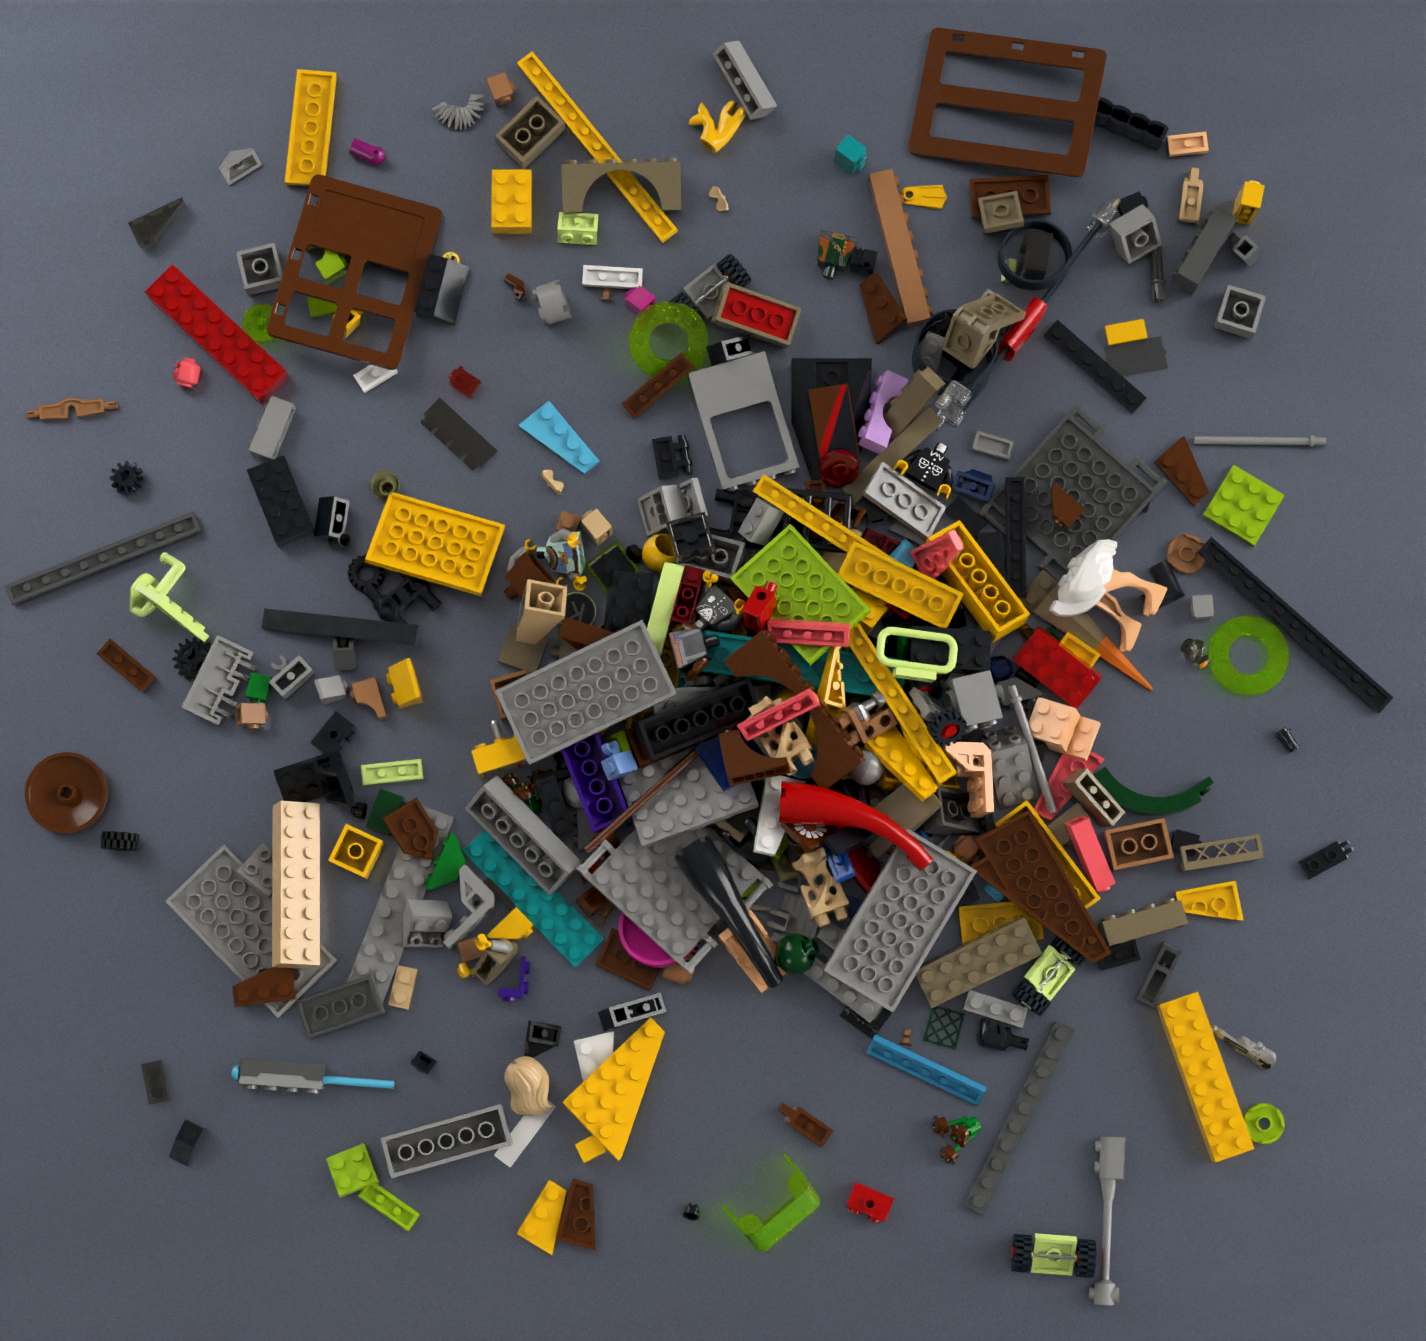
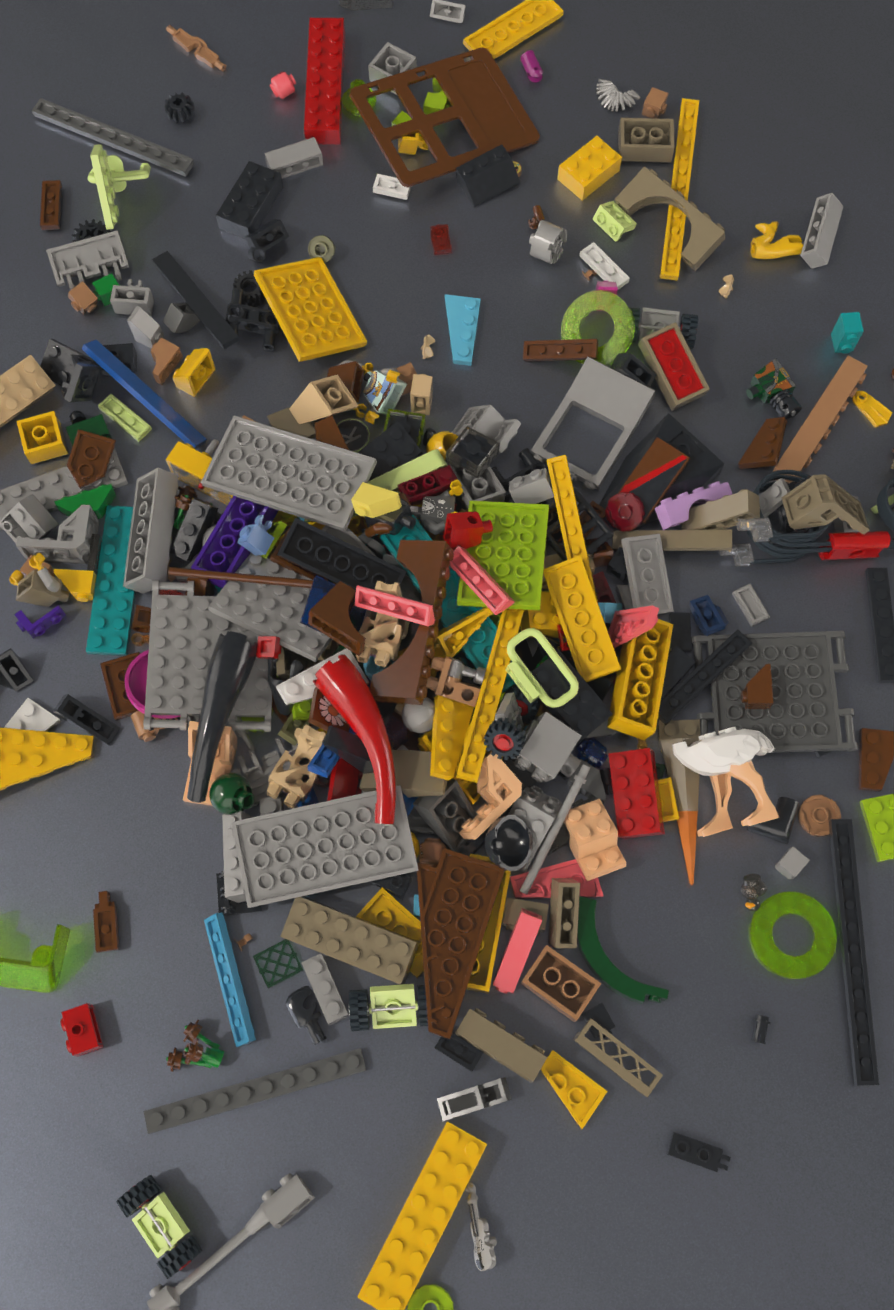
camera: 50 degrees right, 10 degrees down
clear smoke windscreen [421,398,498,471] -> none
black plate [652,434,693,479] -> none
black torso [893,442,953,499] -> none
none -> blue tile [82,340,207,449]
none -> red tile [256,636,282,659]
none -> light yellow slope [351,482,402,518]
none -> black cylinder [485,815,533,871]

